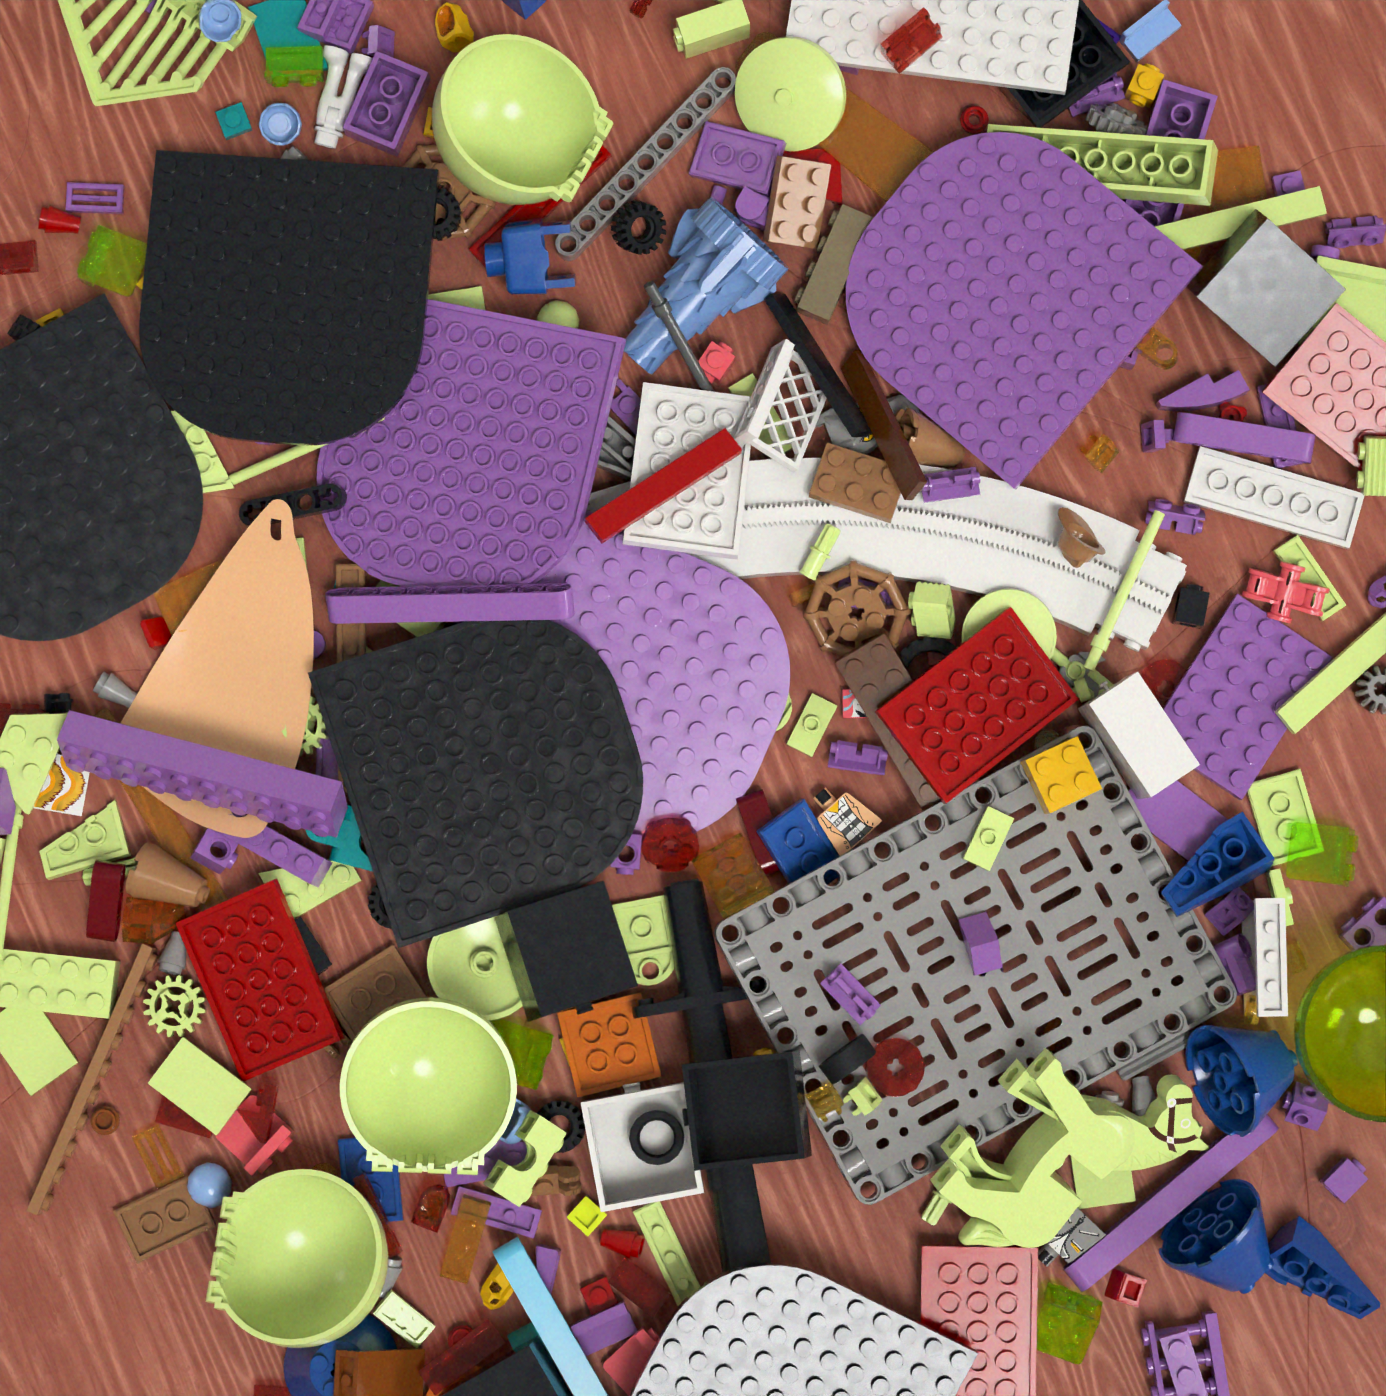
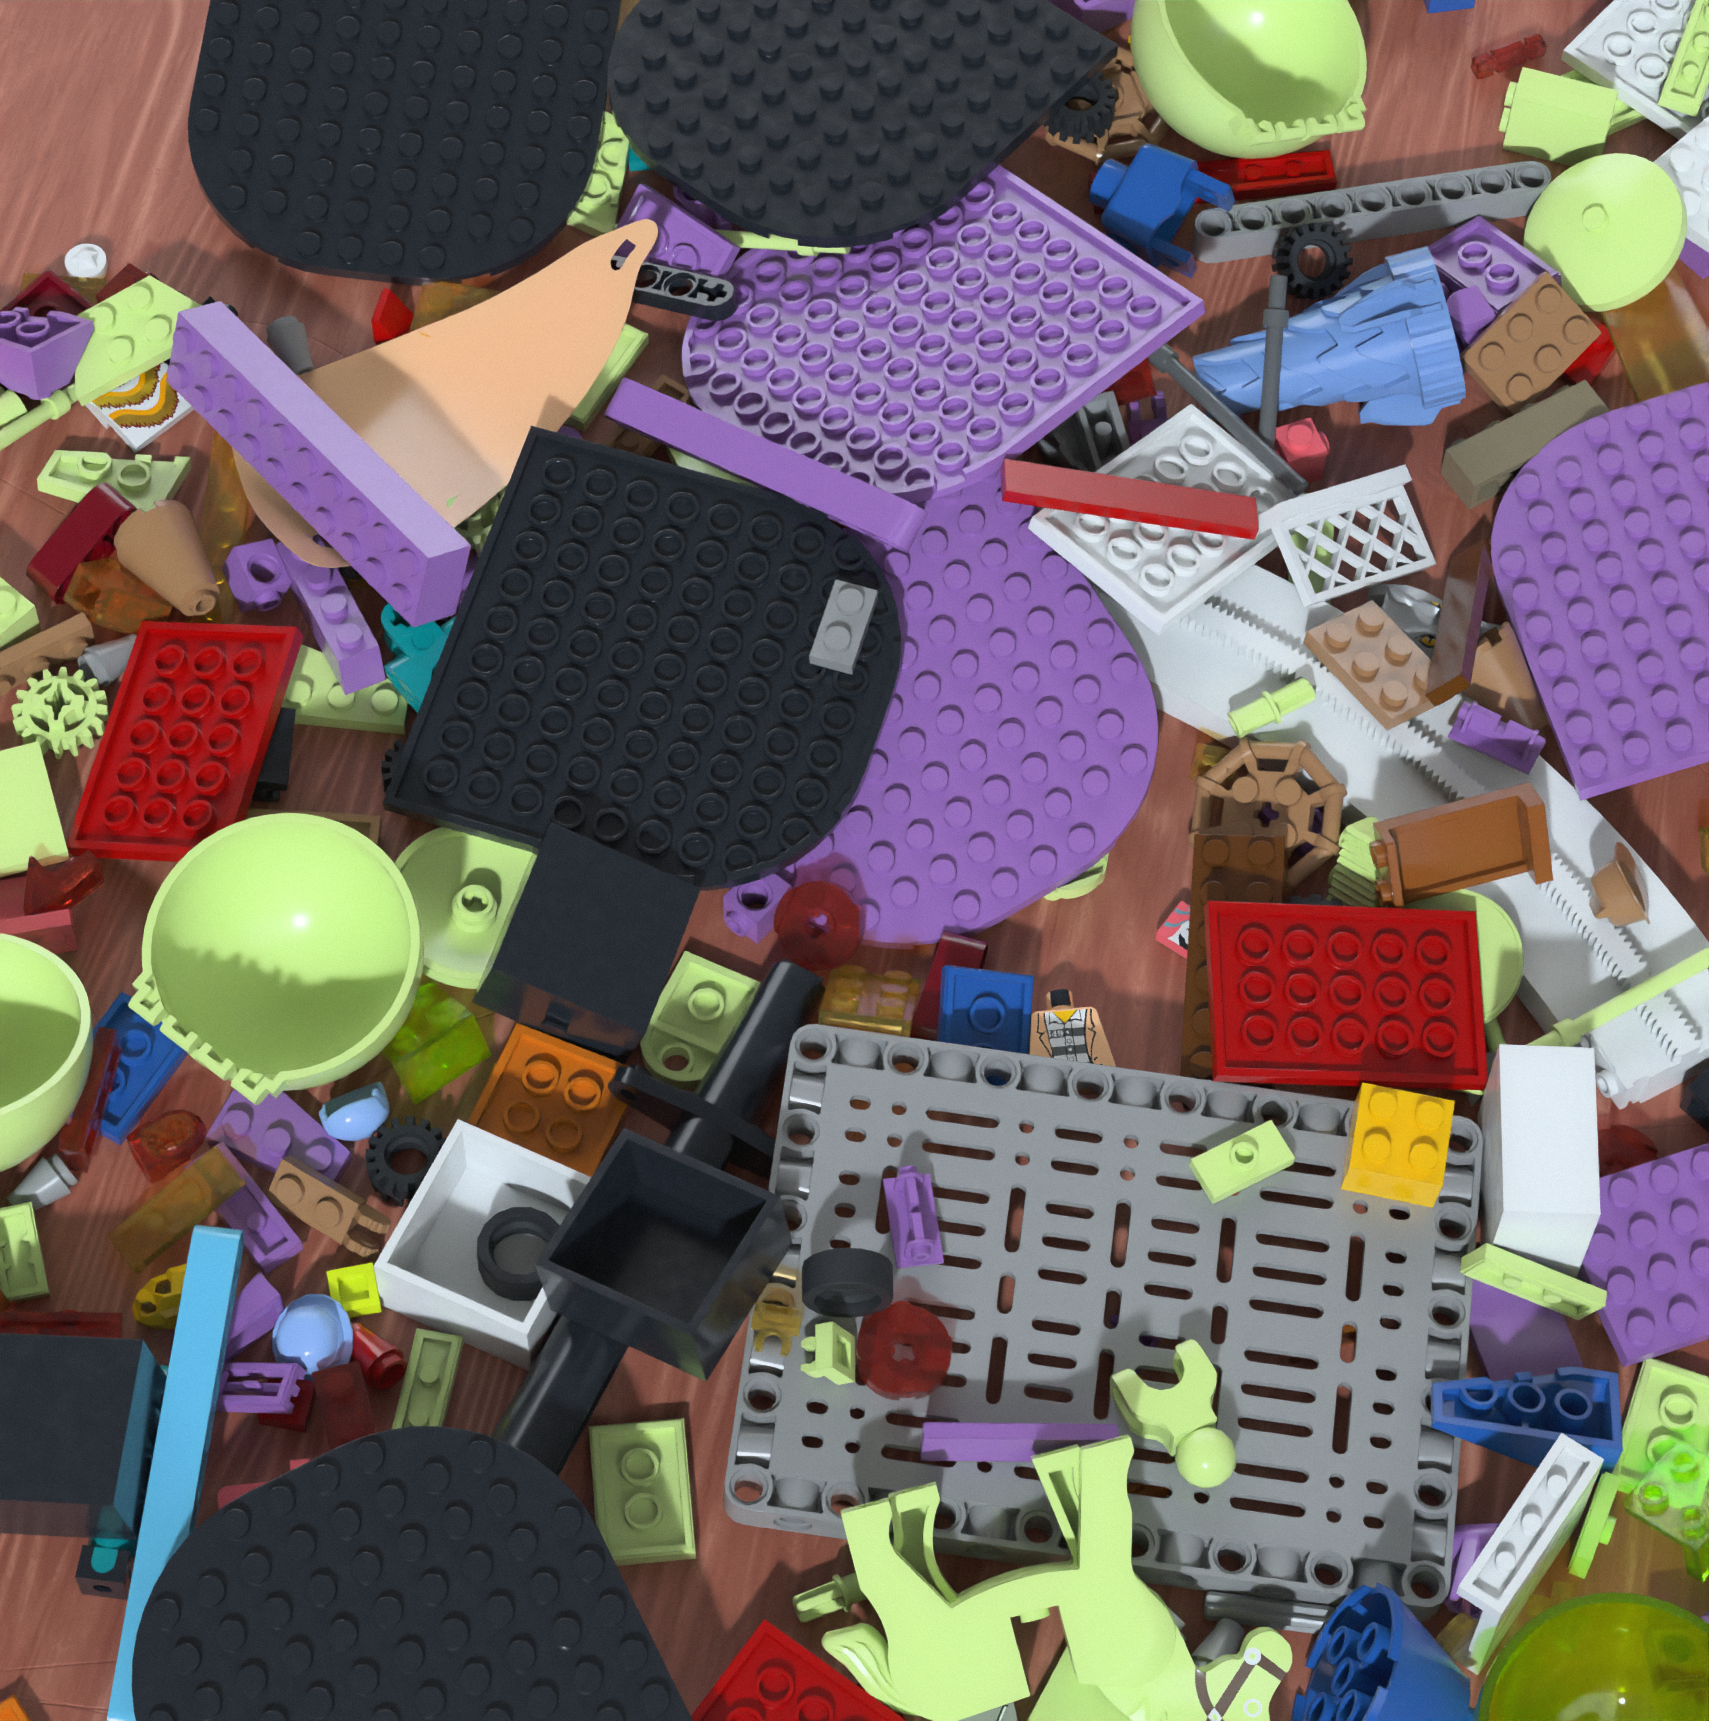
camera: 30 degrees right, 25 degrees down
yellowish green arch [483,1110,567,1207] -> none
medium lavender panel [570,1300,637,1356] -> none
black tile [765,293,872,437] -> none
yellowish green plate [786,693,837,757] -> none
medium lavender hinge [828,740,888,775] -> none
medium lavender slope [958,912,1002,976] -> none
medium lavender bracket [1204,887,1254,936] -> none
none -> medium lavender tile [216,1361,306,1414]
none -> light blue hat [272,1294,353,1388]
none -> yellowish green tile [589,1418,696,1566]
none -> medium lavender wing [614,184,741,279]
none -> light grey plate [809,580,878,675]
none -> medium lavender tile [920,1422,1119,1462]
none -> yellowish green piece [1110,1339,1237,1489]
none -> dark grey bar [1149,343,1308,496]
none -> dark orange panel [1369,782,1553,908]
none -> yellowish green tile [1460,1243,1607,1320]

